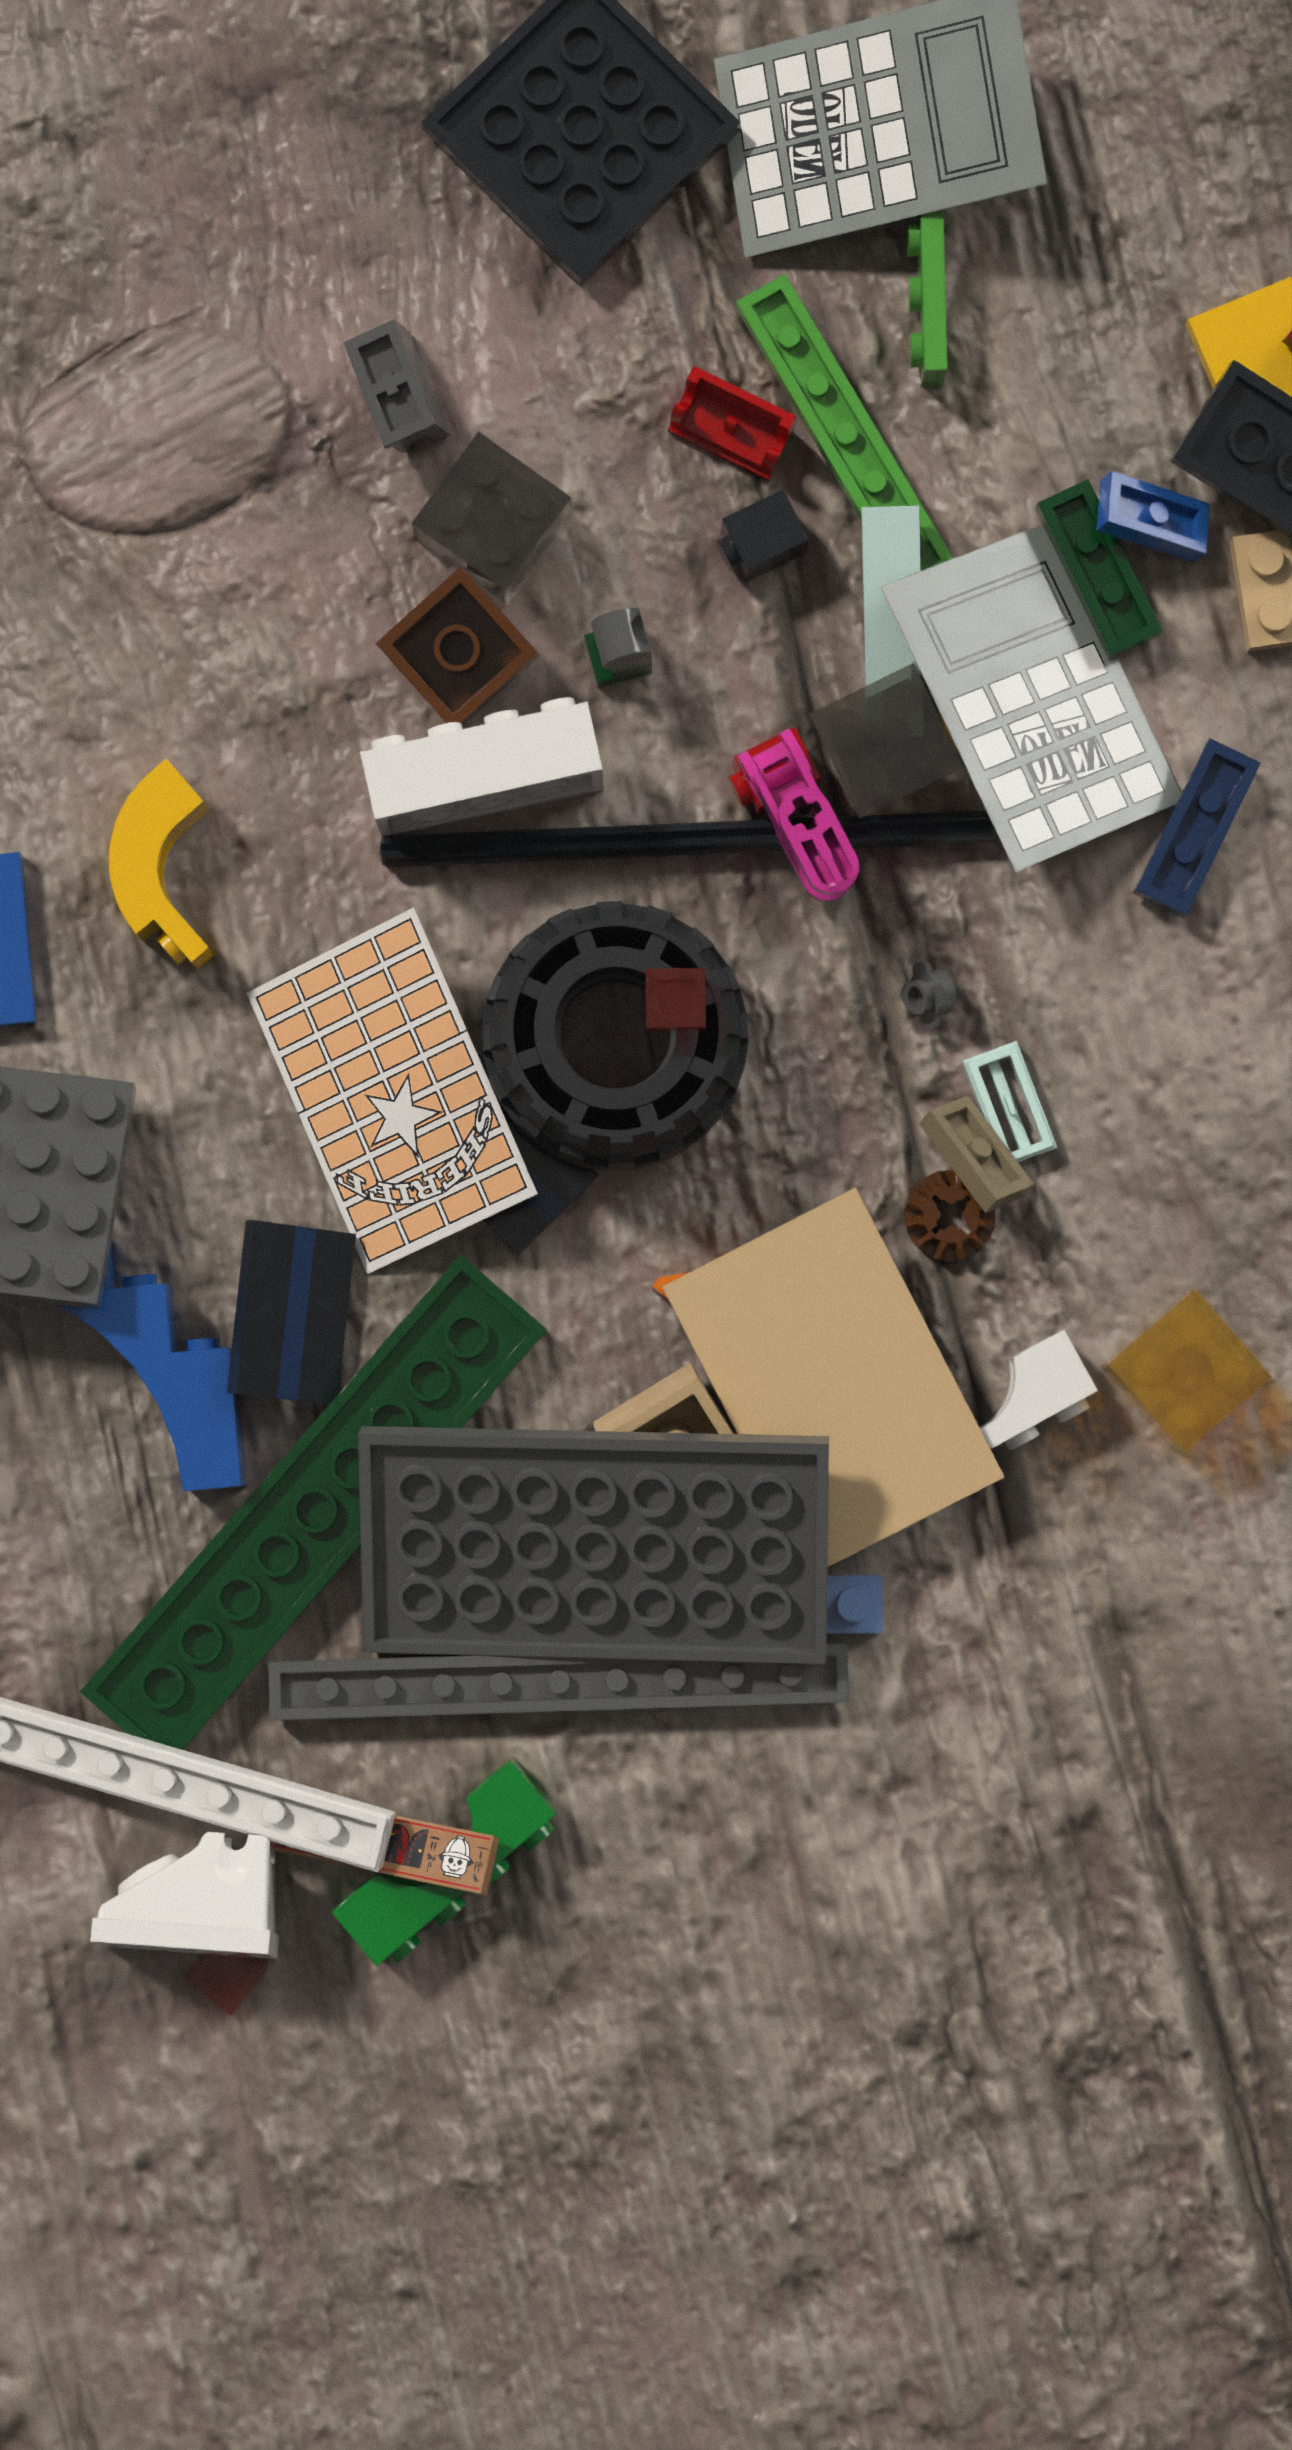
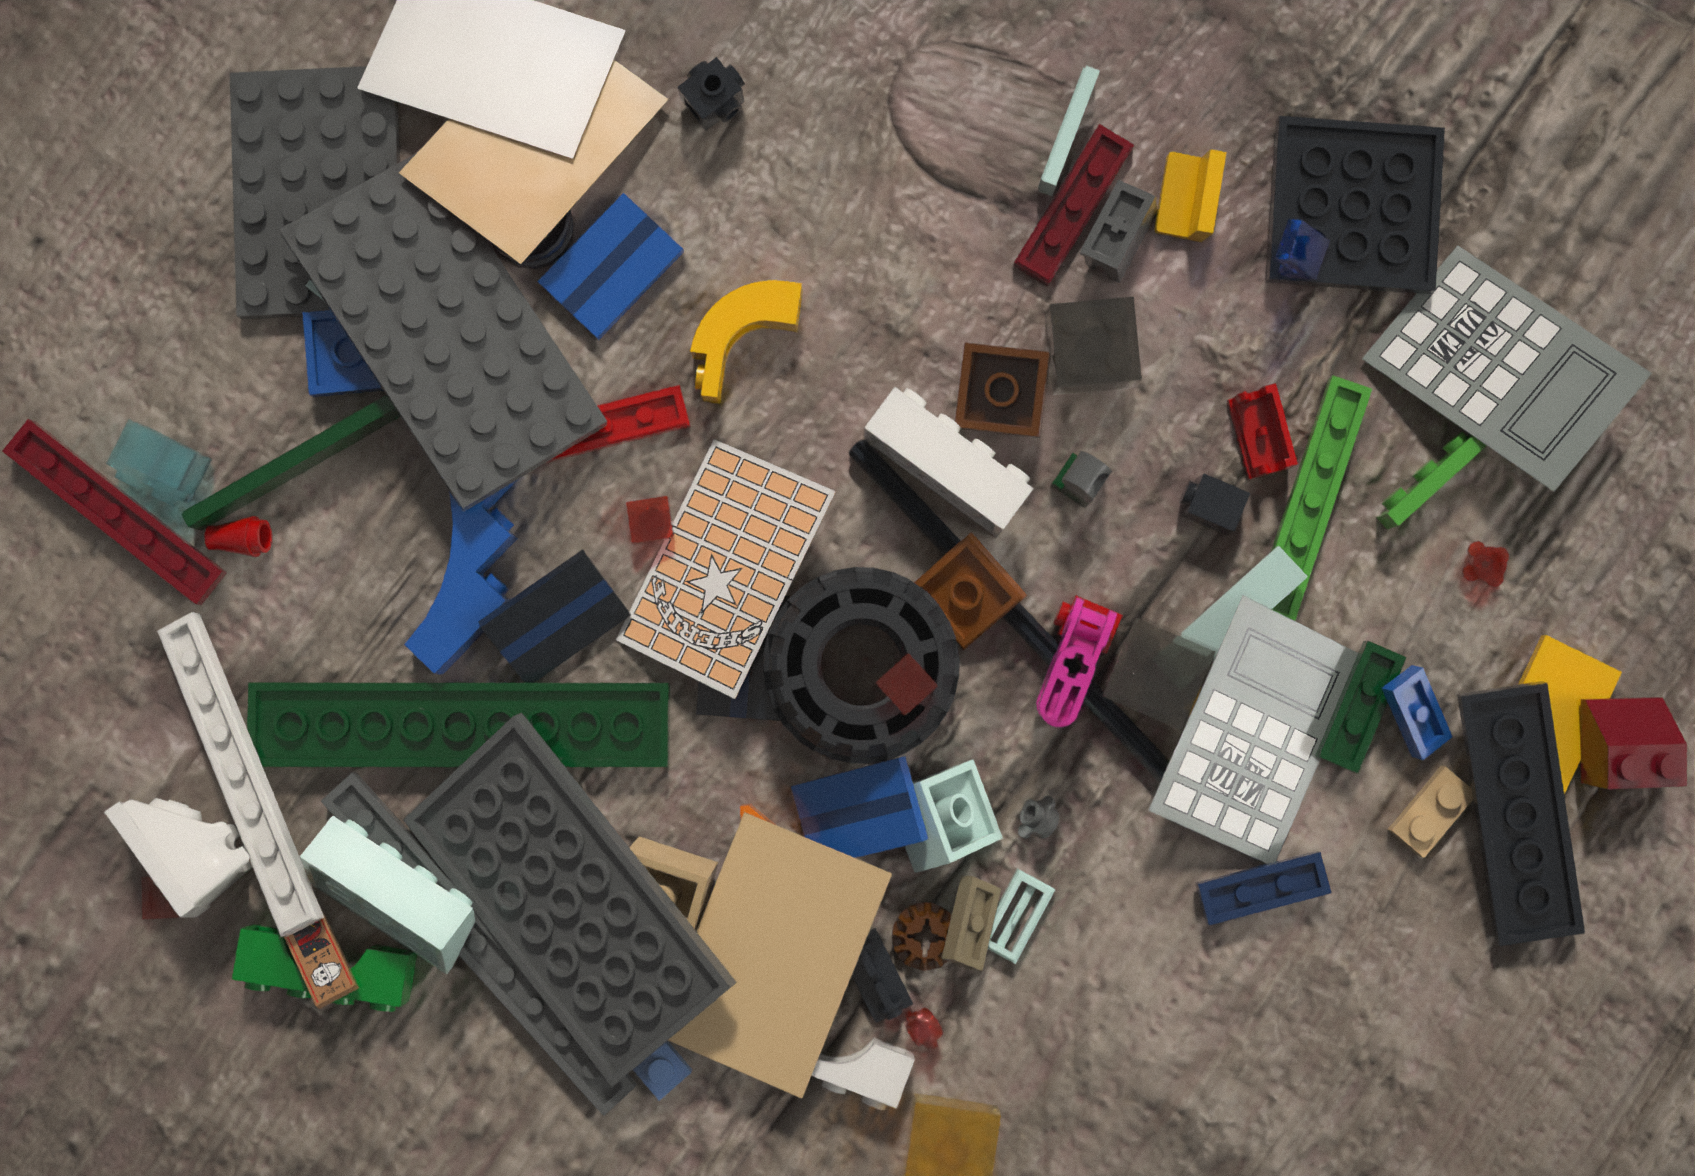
camera: 55 degrees right, 0 degrees up
none -> light aqua slope [300,816,475,974]
none -> red tile [544,385,691,464]
none -> clear red plate [626,496,675,545]
none -> blue tile [791,756,928,858]
none -> black hinge [852,928,913,1023]
none -> light aqua slope [905,759,1003,873]
none -> clear red plate [905,1007,943,1049]
none -> dark orange tile [914,532,1027,650]
none -> dark red tile [1013,124,1134,287]
none -> light aqua tile [1038,66,1100,196]
none -> yellow panel [1154,149,1227,242]
none -> clear blue bracket [1275,219,1330,280]
none -> clear red plate [1462,541,1509,587]

